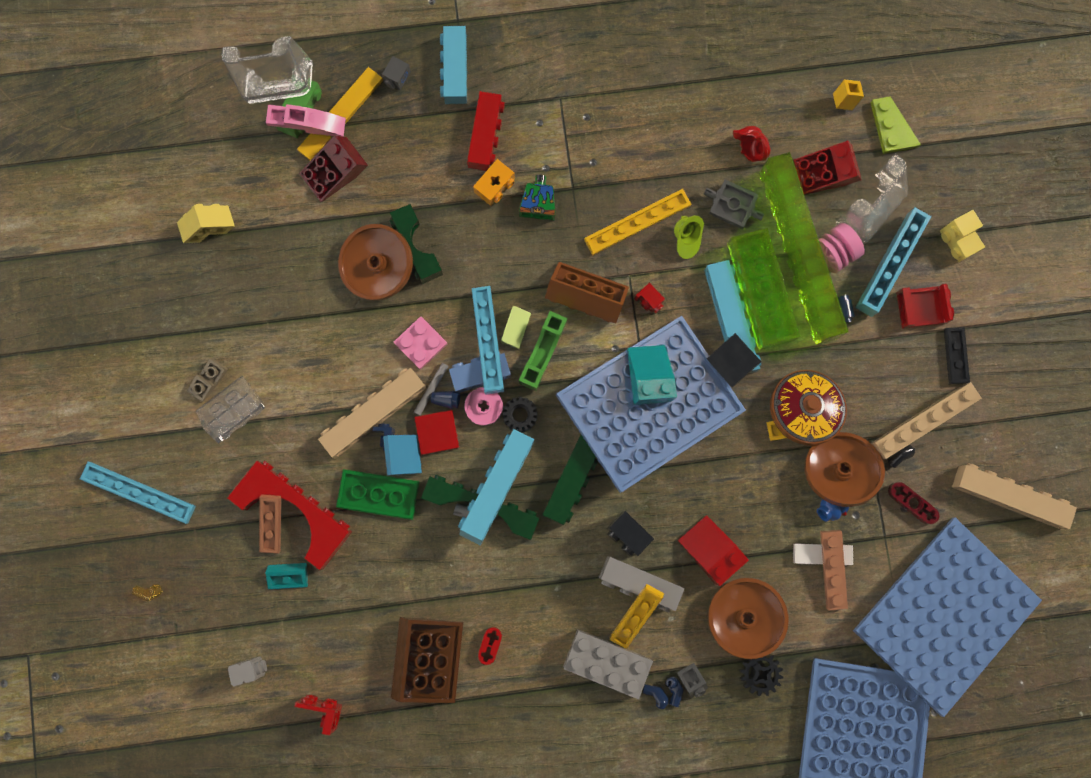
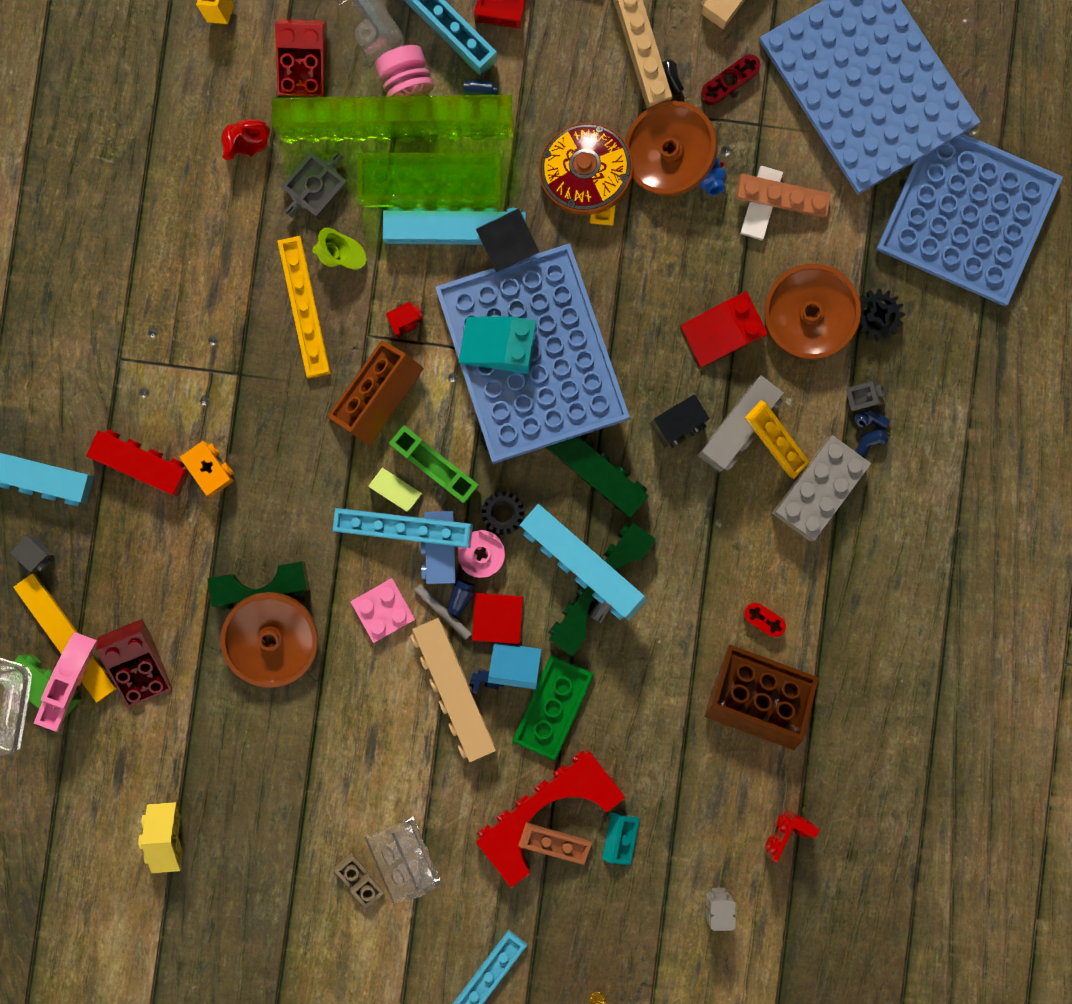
camera: 70 degrees left, 5 degrees up
torso [519,175,555,220] -> none

